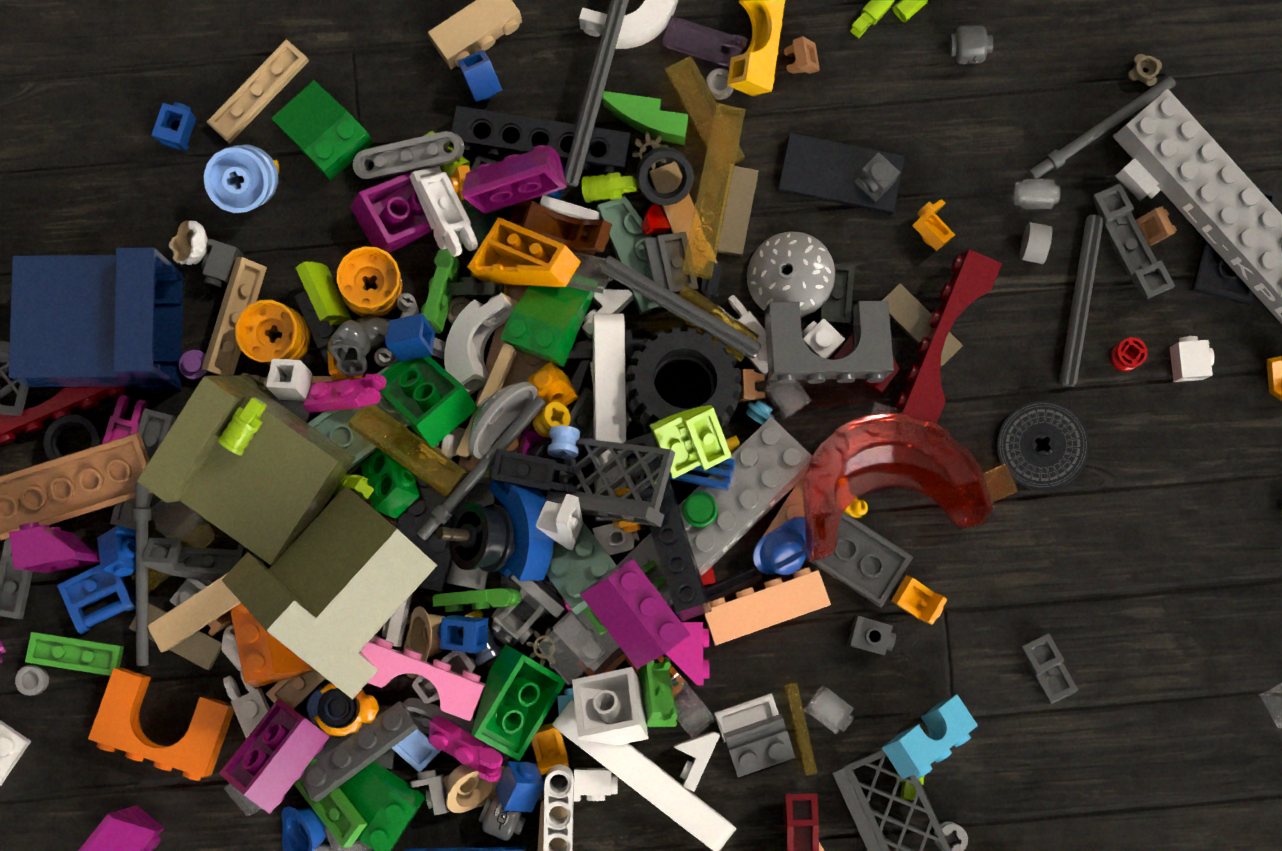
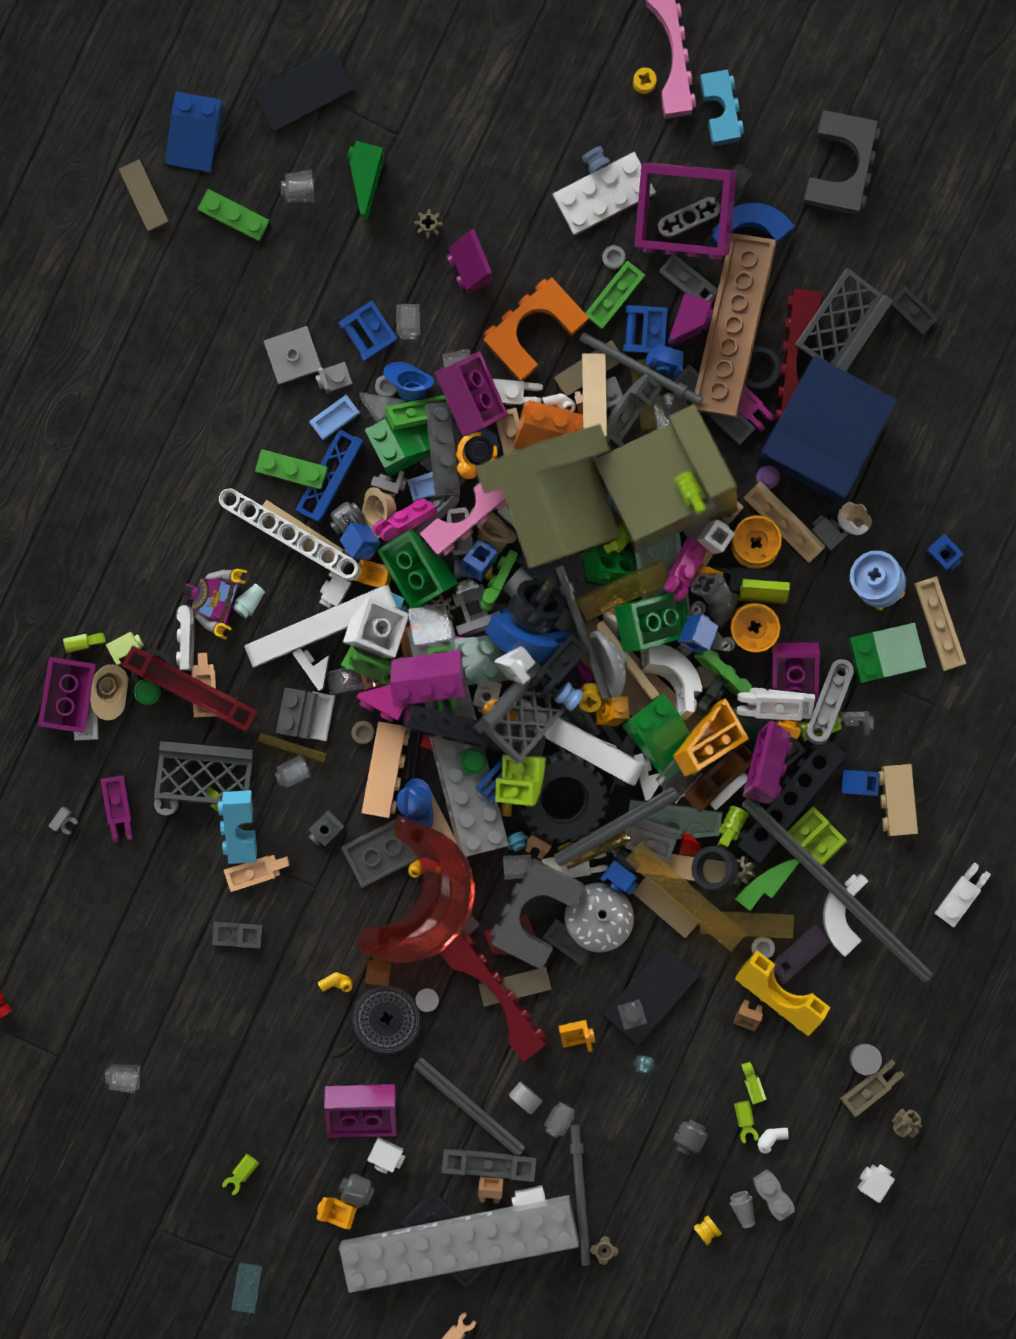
camera: 115 degrees right, 5 degrees up
white brick [802,318,845,359] -> none
light orange bracket [891,575,947,625] -> none
red wheel [1110,337,1147,372] -> none
none -> light nougat hinge [224,855,290,892]
none -> yellow arm [318,972,353,992]
none -> magenta slope [324,1084,397,1138]
none -> dark grey head [338,1173,375,1208]
none -> dark tan tile [351,721,375,744]
none -> light grey tile [416,988,439,1012]
none -> blue brick [601,861,638,895]
none -> clear light blue plate [632,1056,656,1073]
none -> lime slope [787,806,847,866]
none -> clear bracket [839,712,874,735]

